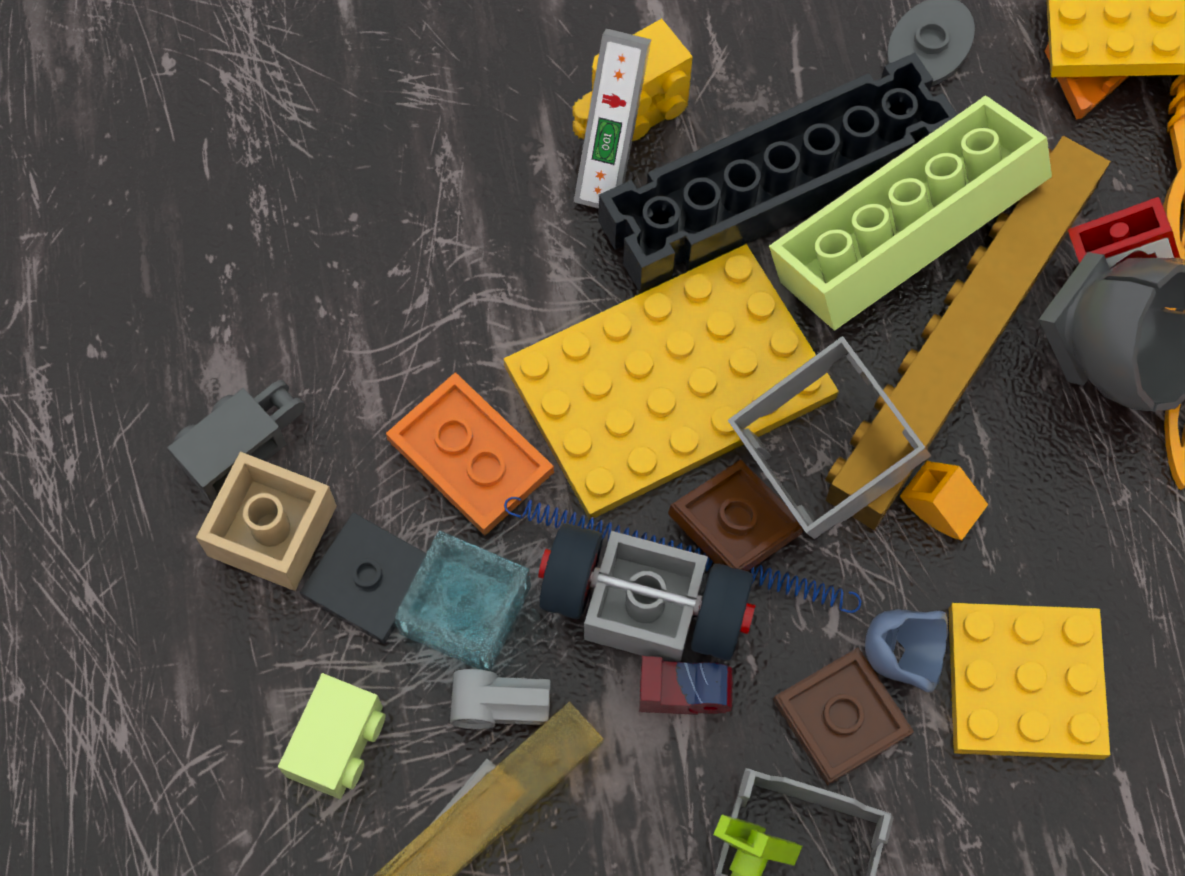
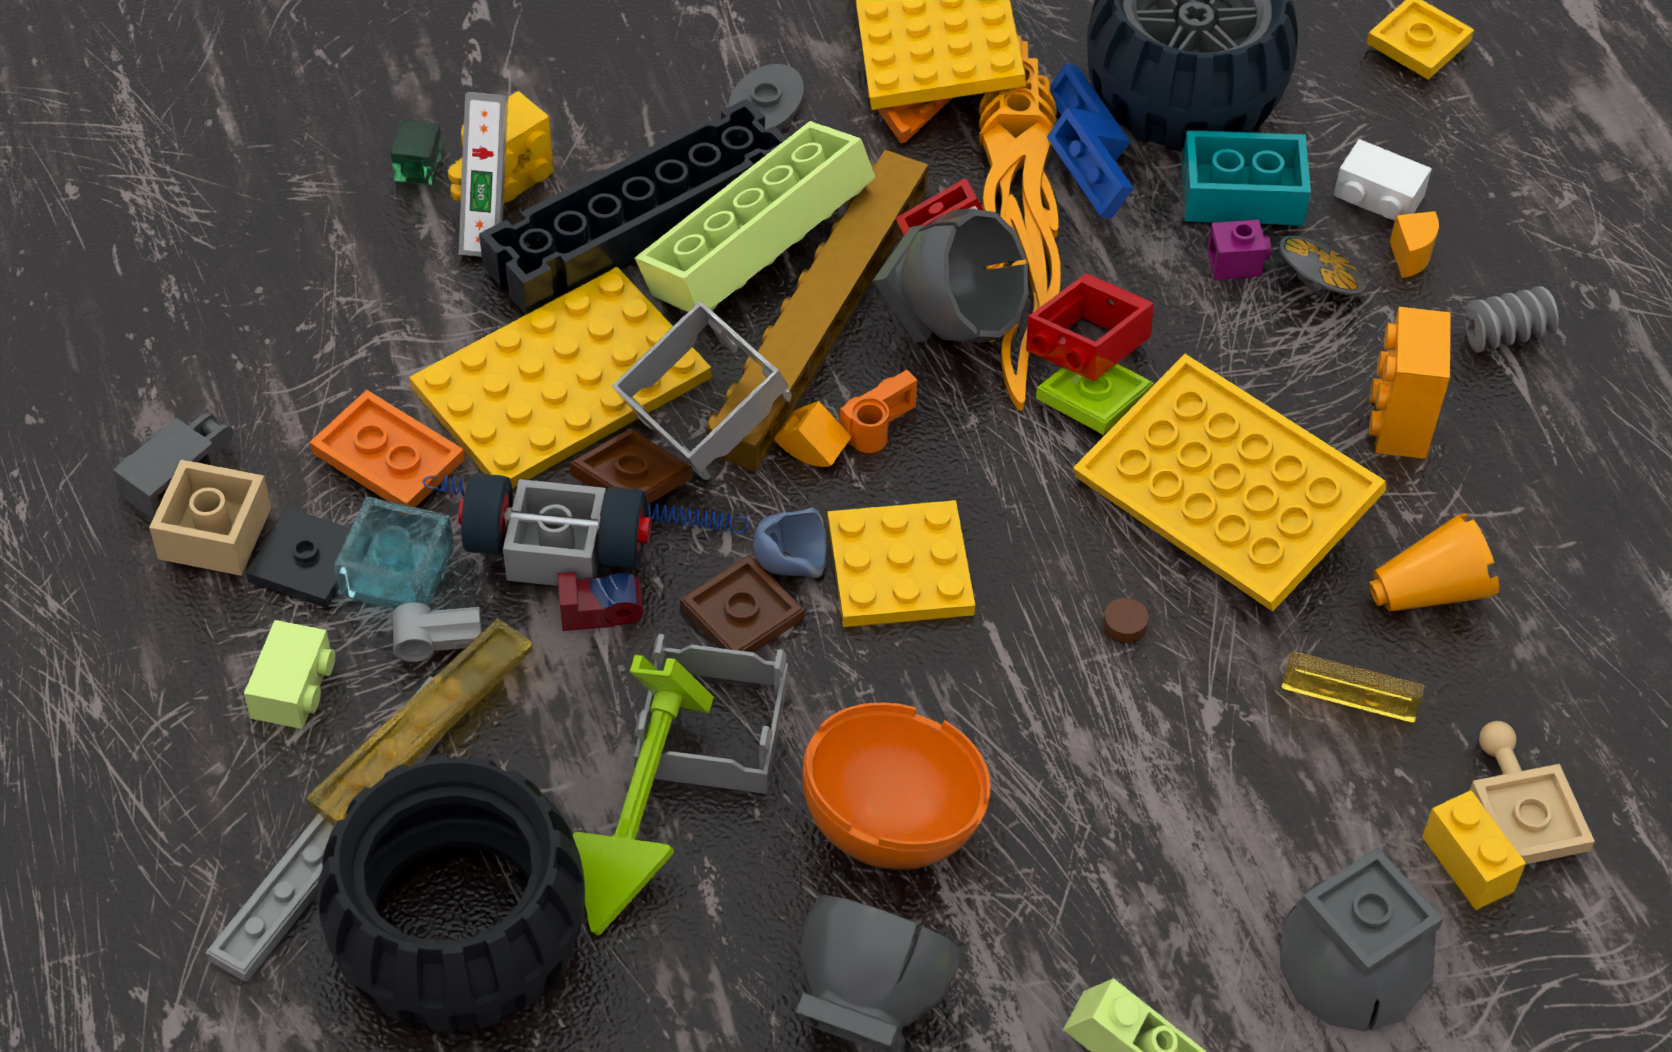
camera: 10 degrees left, 15 degrees down
none -> clear green brick [391,119,443,185]
none -> orange plate [840,370,918,453]

